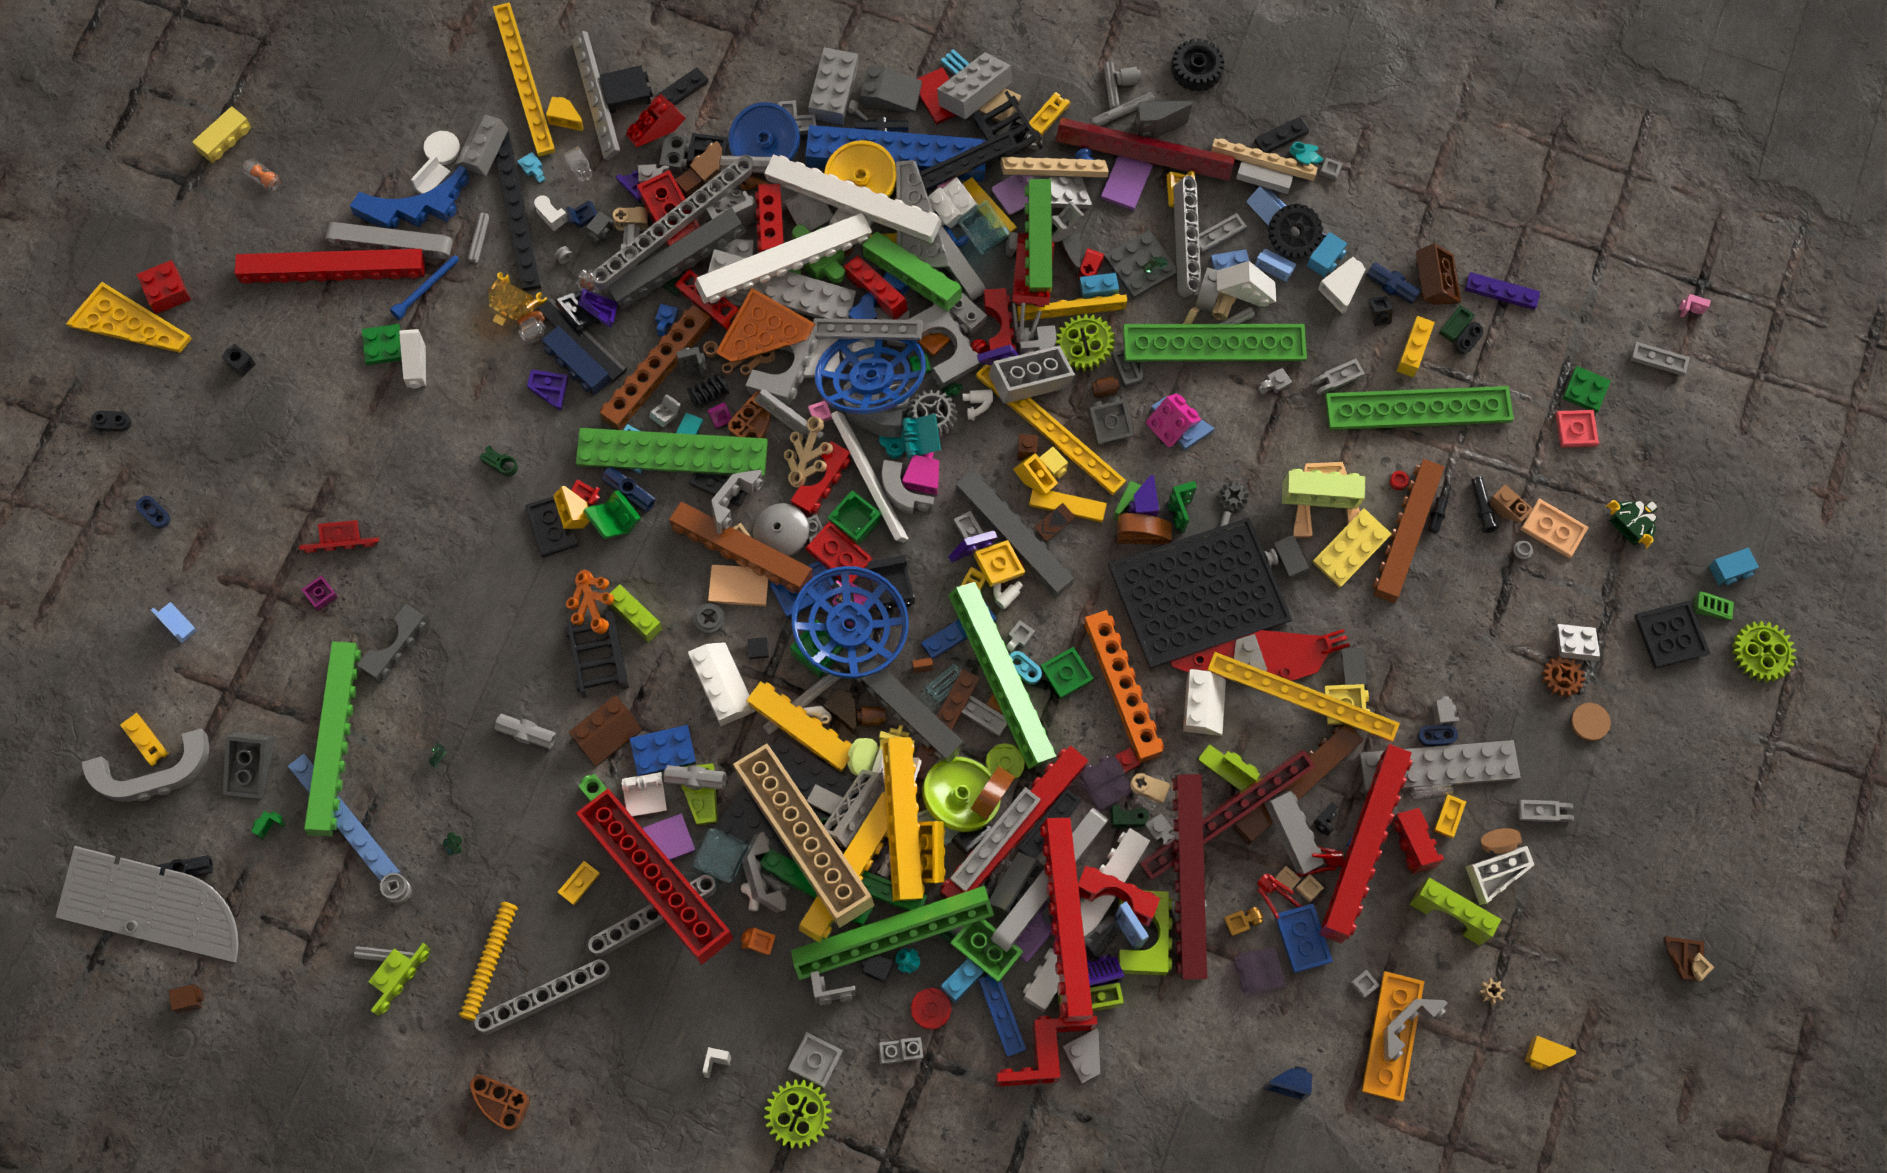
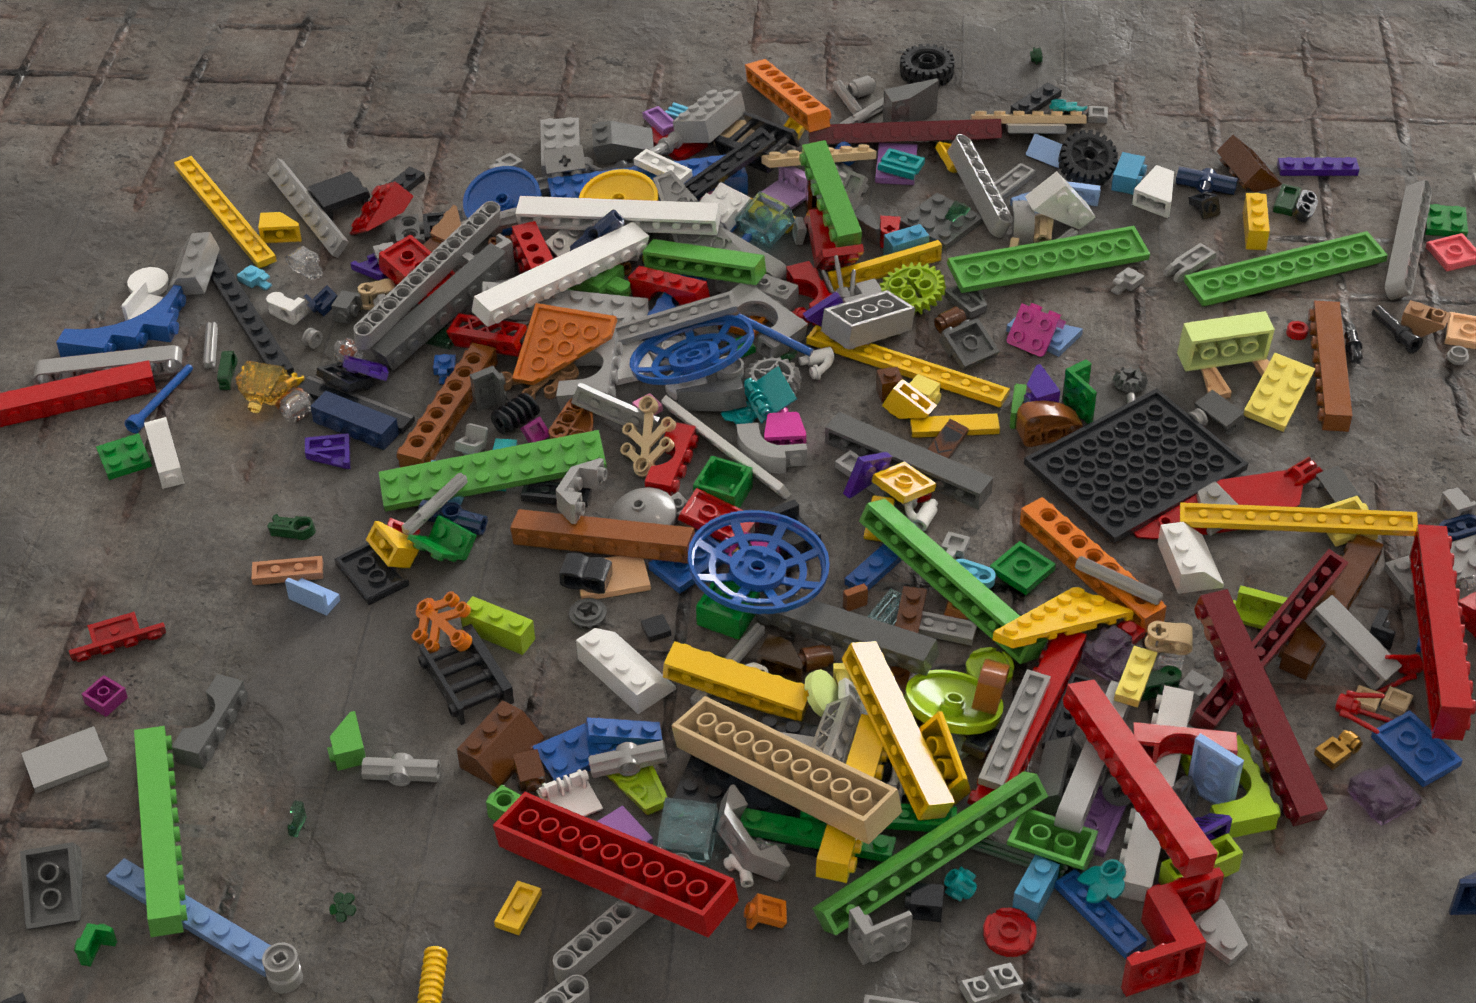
camera: 10 degrees left, 25 degrees down
none -> light grey tile [21,726,109,793]
none -> dark green piece [217,351,238,390]
none -> nougat plate [251,556,323,585]
none -> light blue panel [285,578,340,616]
none -> bright green slope [327,711,366,771]
none -> light grey axle [401,473,468,535]
none -> light grey plate [489,153,523,169]
none -> reddish brown brick [513,749,545,792]
none -> light grey brick [543,145,586,178]
none -> black brick [559,553,613,594]
none -> dark blue piece [570,209,625,251]
none -> blue plate [585,717,662,745]
none -> white plate [634,149,693,184]
none -> medium lavender tile [643,106,674,136]
none -> light grey pin [649,131,683,156]
none -> blue bar [738,313,814,357]
none -> orange brick [745,59,831,133]
none -> teal plate [878,148,925,180]
none -> yellow wing [993,587,1134,648]
none -> dark green plate [1030,47,1043,65]
none -> light grey axle [1075,556,1163,605]
none -> teal plate [1077,859,1127,903]
none -> light yellow plate [1114,646,1158,708]
none -> light grey beam [1385,180,1432,300]

